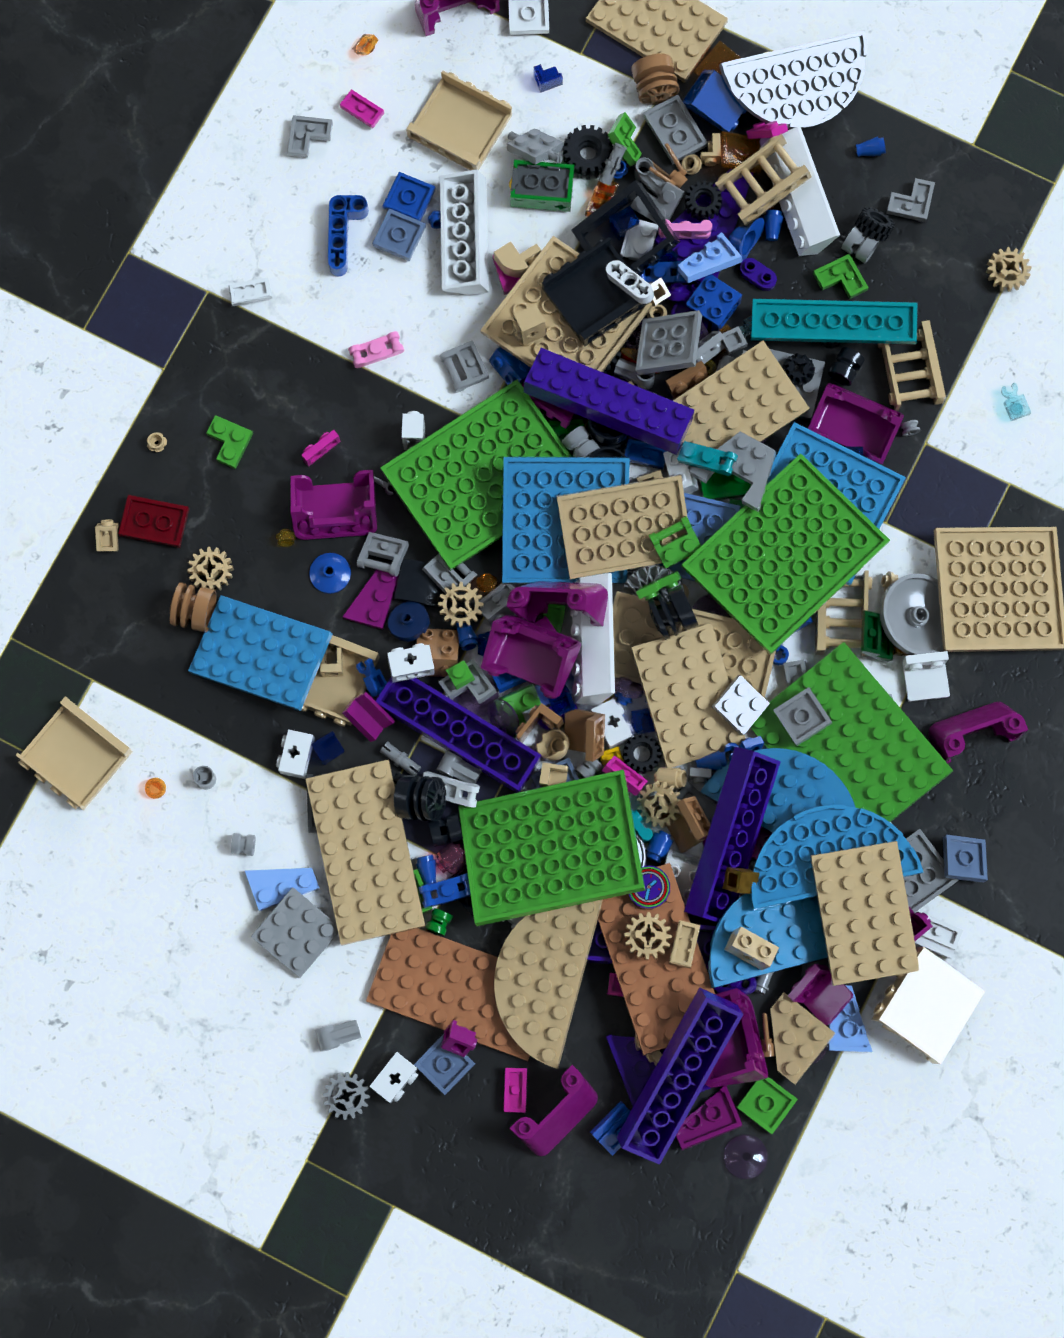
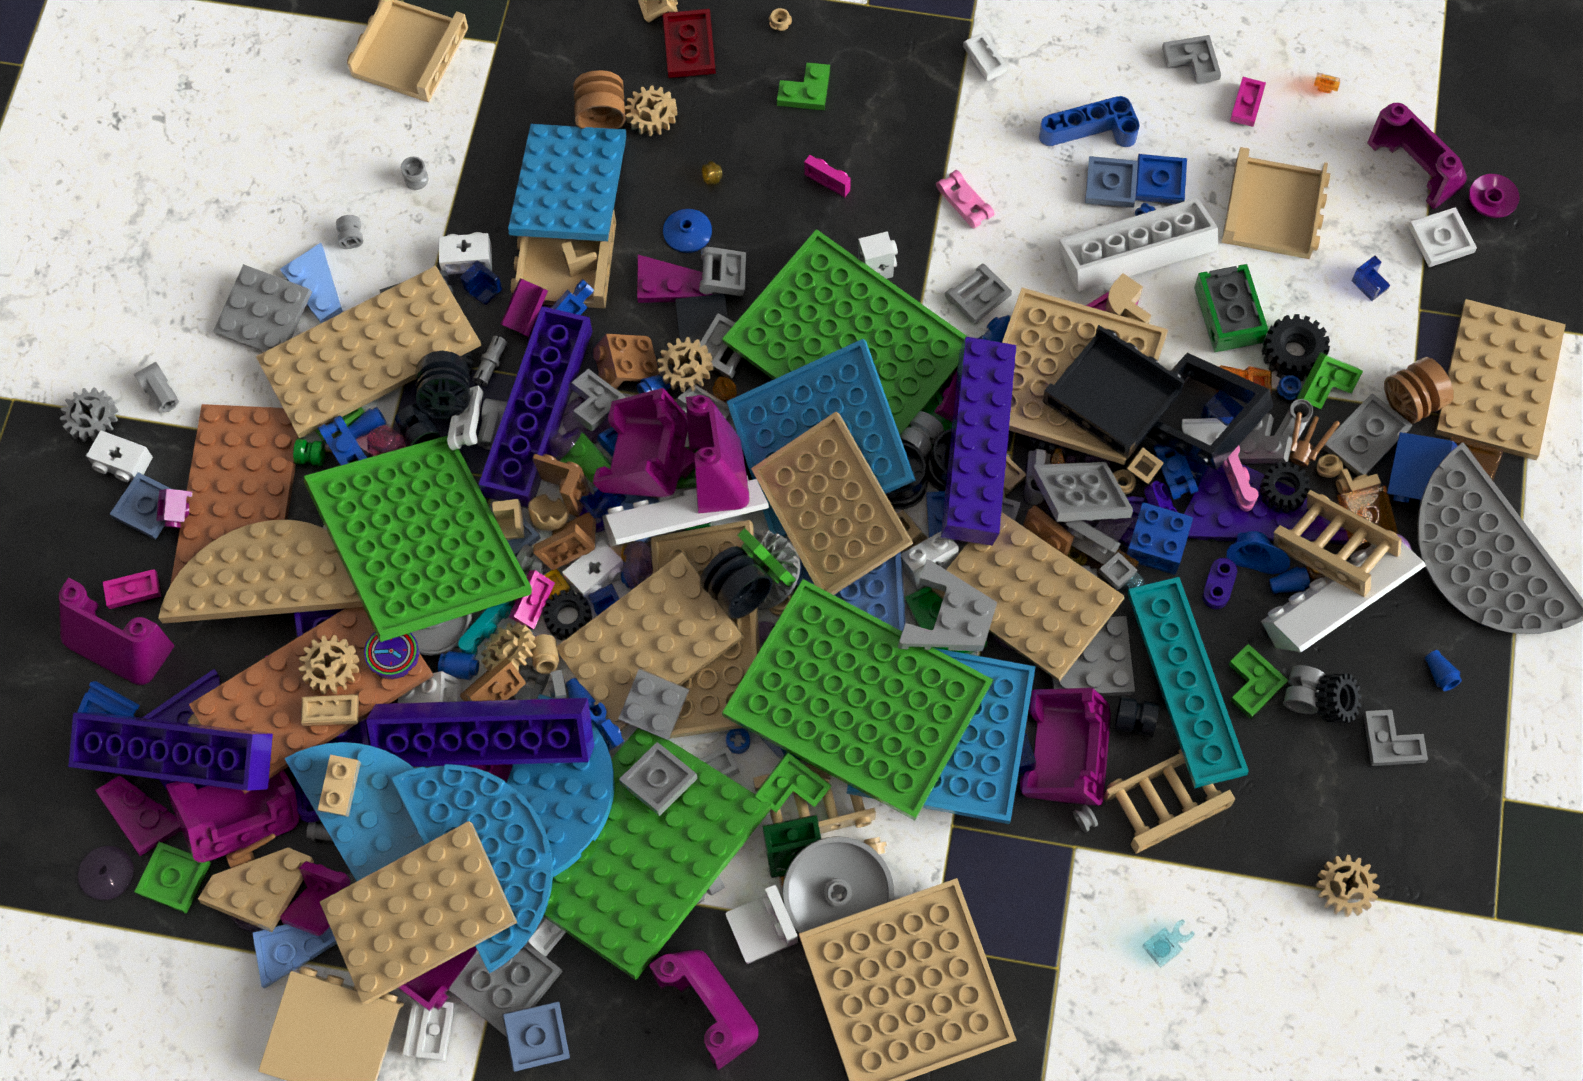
camera: 75 degrees right, 10 degrees down
clear orange plate [145,777,166,799] -> none
magenta windscreen [291,470,377,540] -> none
white brick [387,643,434,683] -> none
dark blue plate [388,602,430,642] -> none
bright green plate [446,660,475,690] -> none
light grey plate [507,128,564,165] -> none
tan brick [512,304,546,345] -> none
light grey pin [599,143,627,185] -> none
white beam [606,260,654,304] -> none
bright green plate [649,516,701,569] -> none
teal plate [677,441,738,476] -> none
light blue wing [678,232,742,283] -> none
pearl gold brick [722,867,759,894] -> none
dark pink plate [746,121,788,139] -> none
black gear [782,353,815,386] -> none
none -> bright green plate [754,751,832,813]

